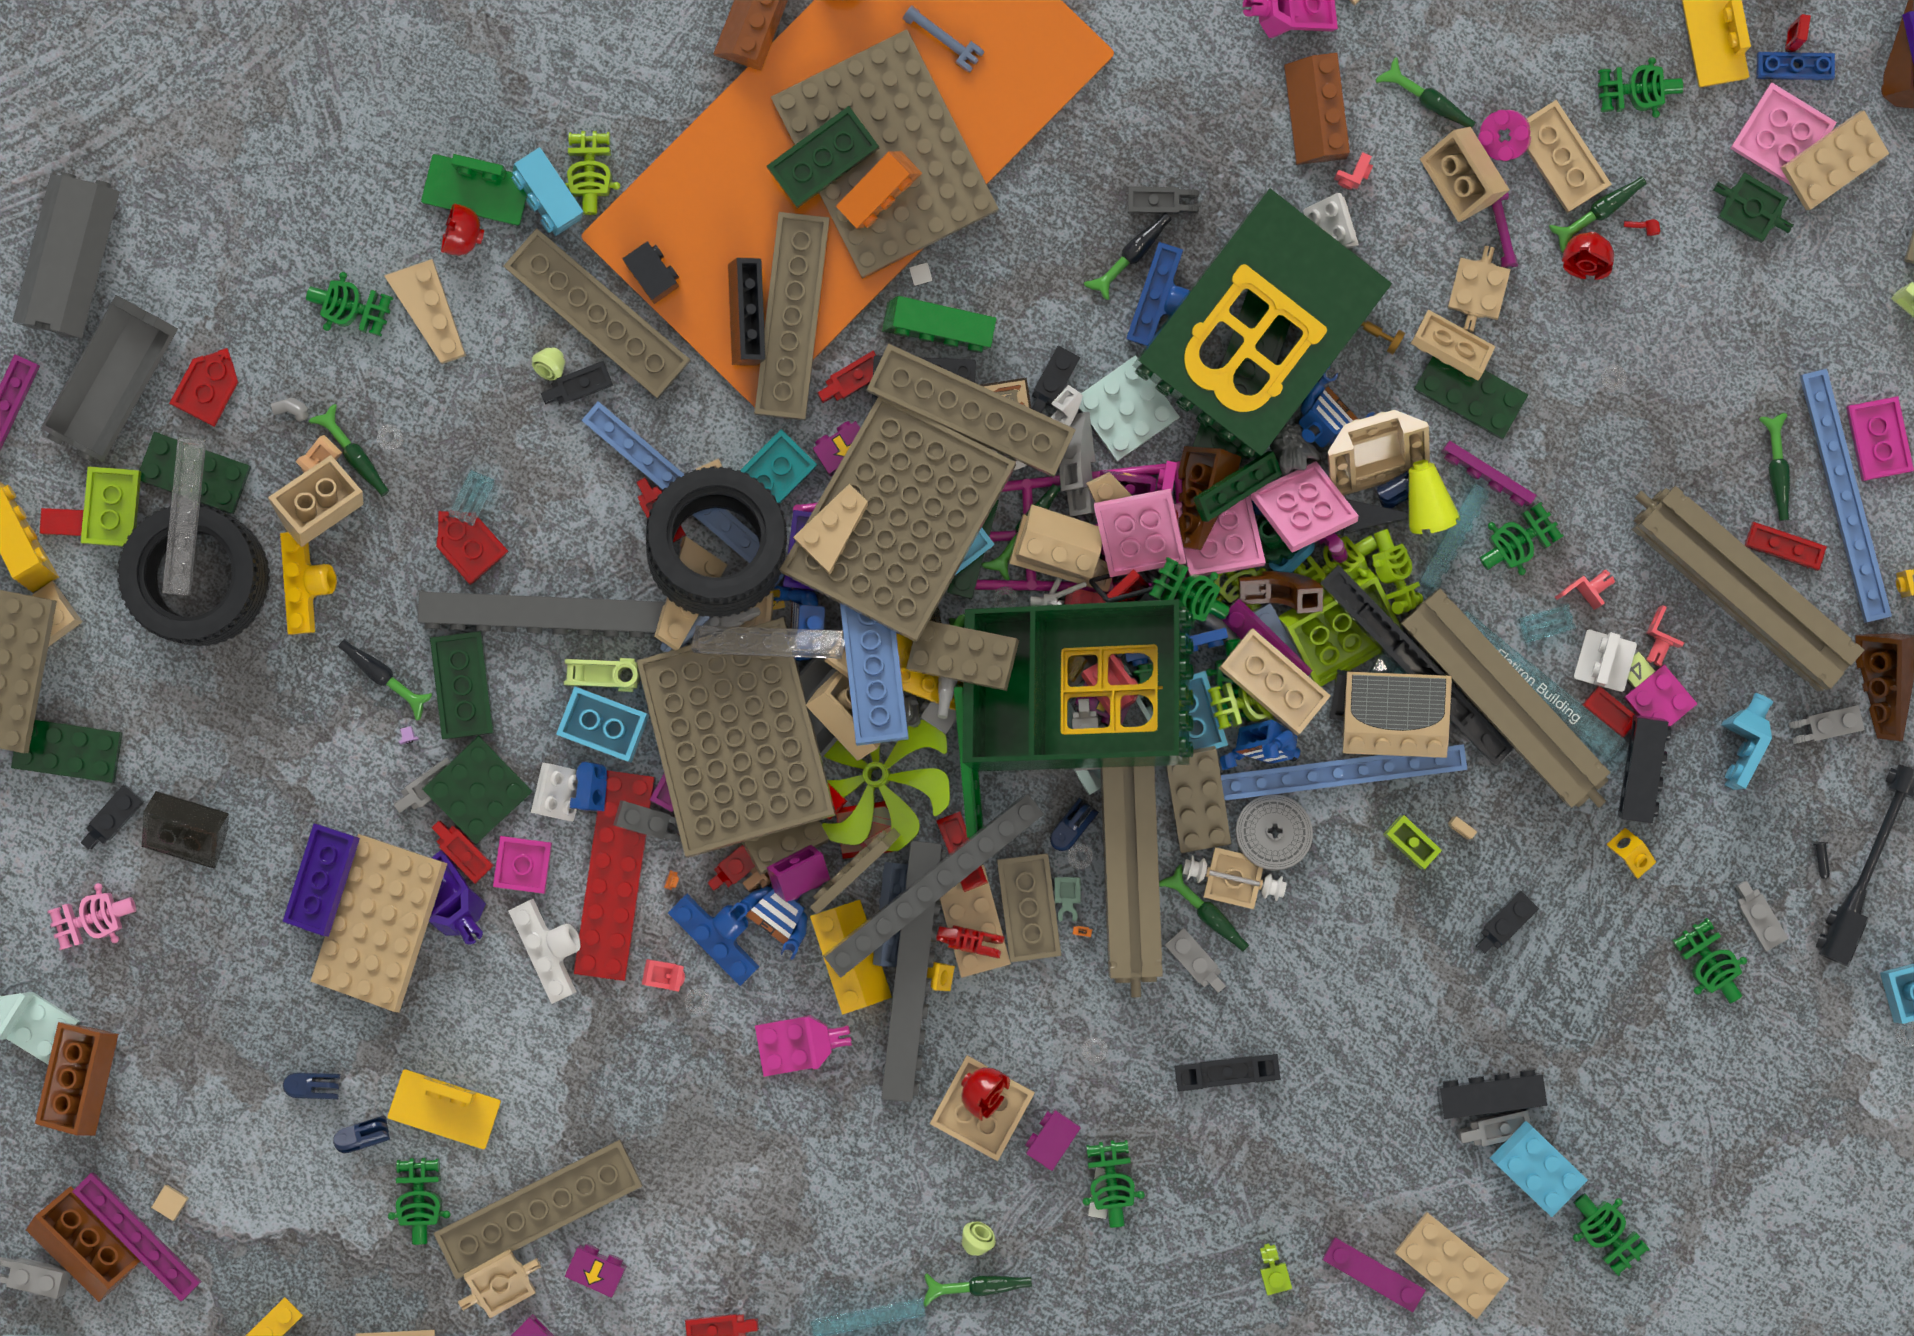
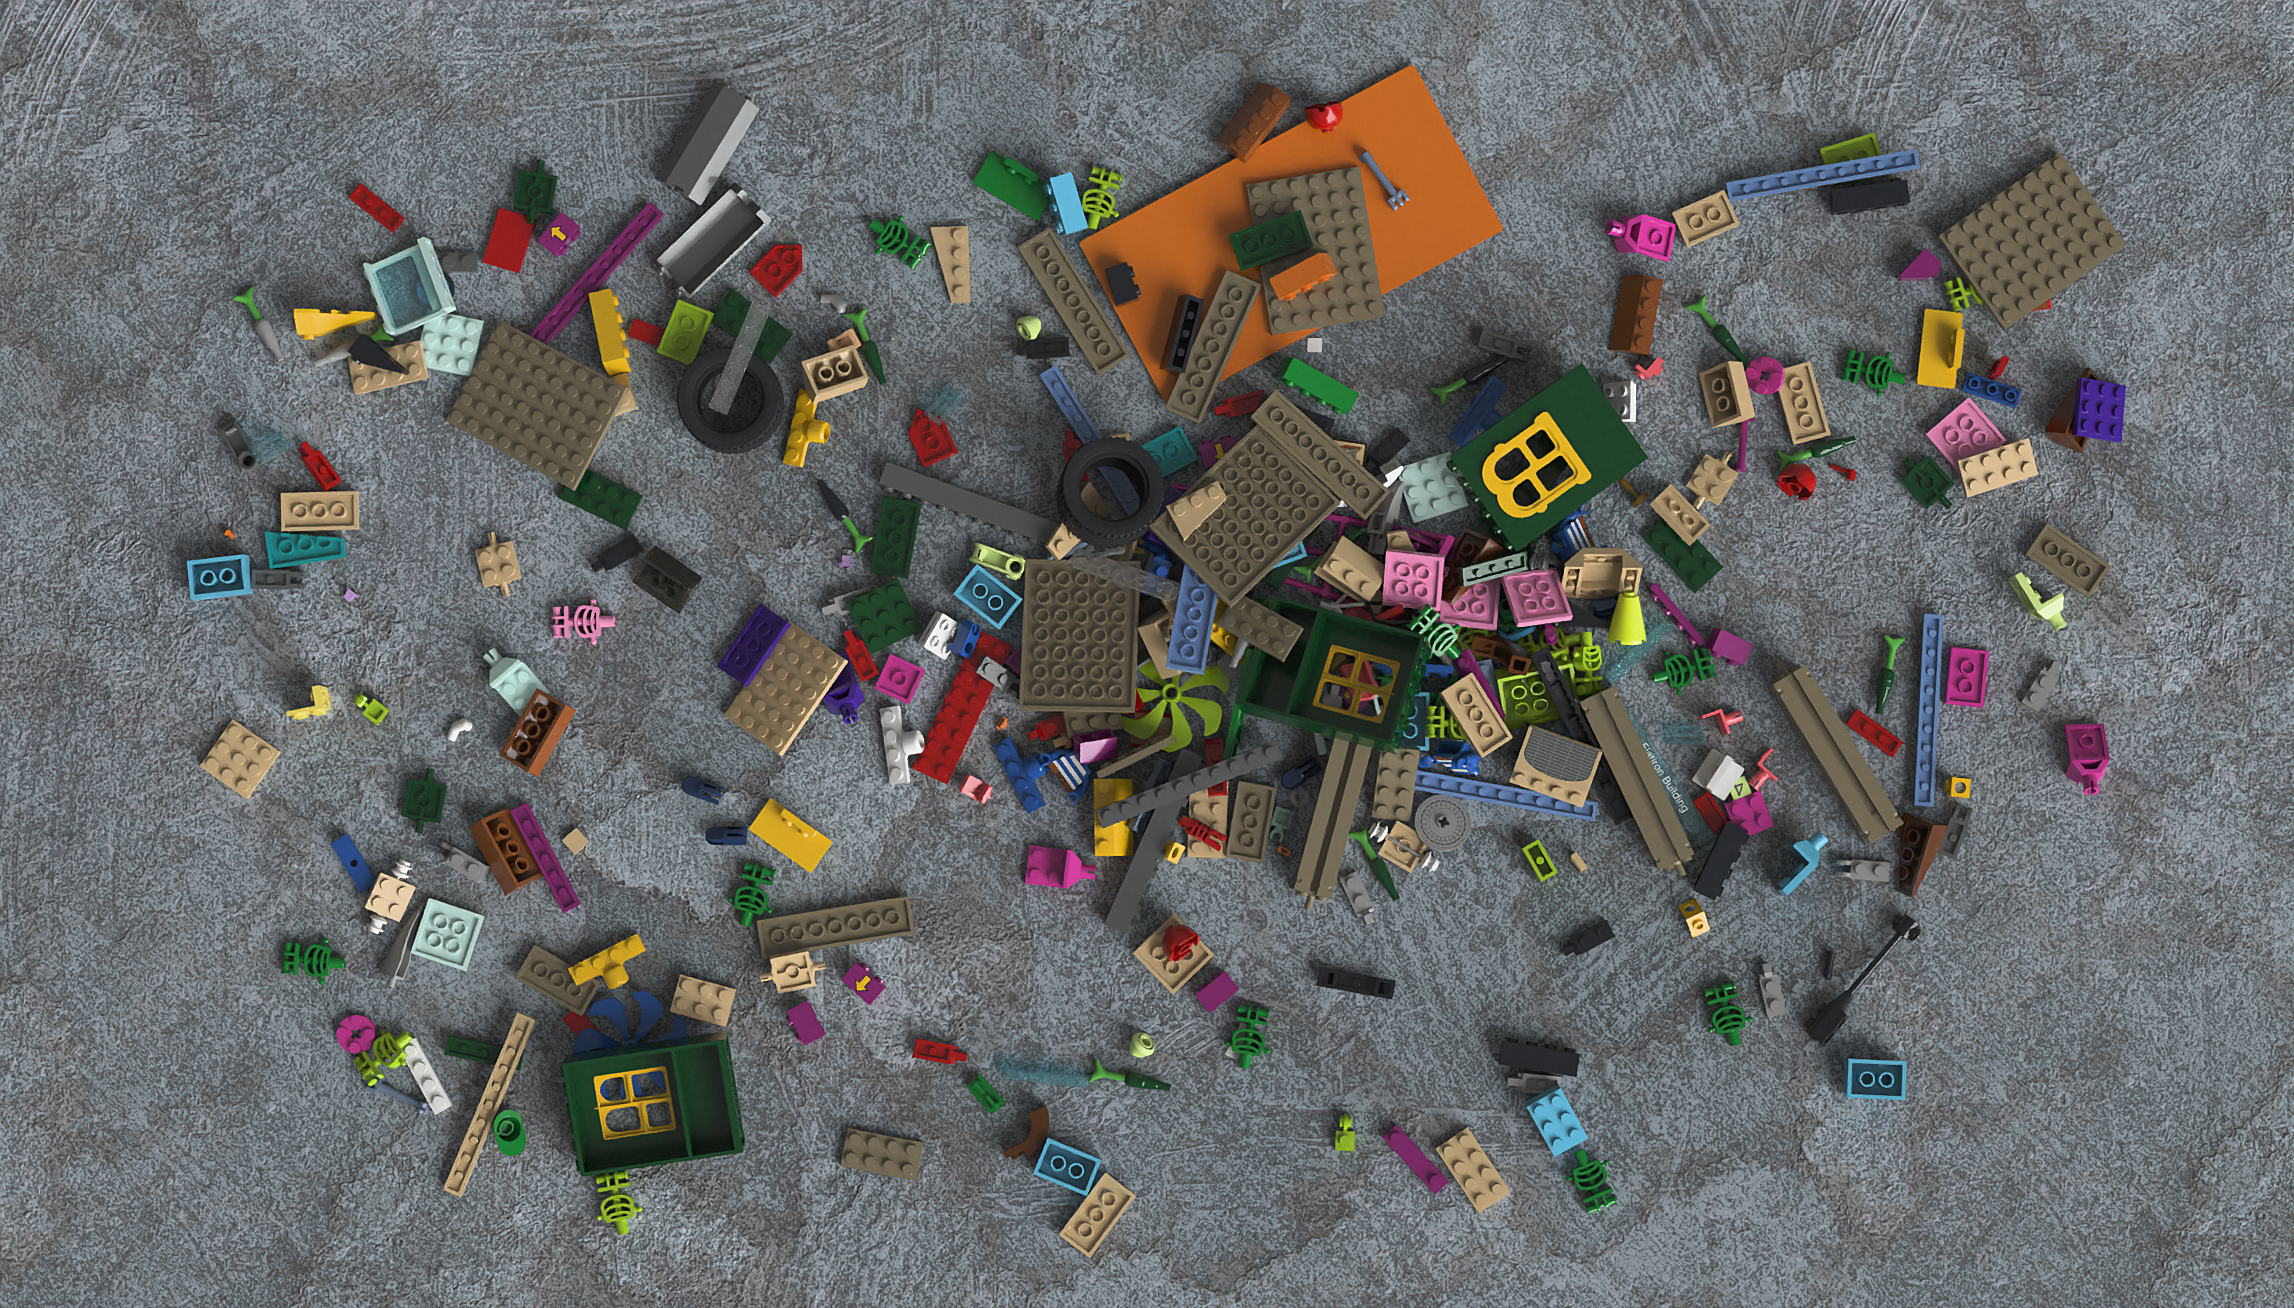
camera: 15 degrees right, 0 degrees up
red cylinder [441,203,484,256] -> none
none -> magenta brick [1704,628,1753,667]

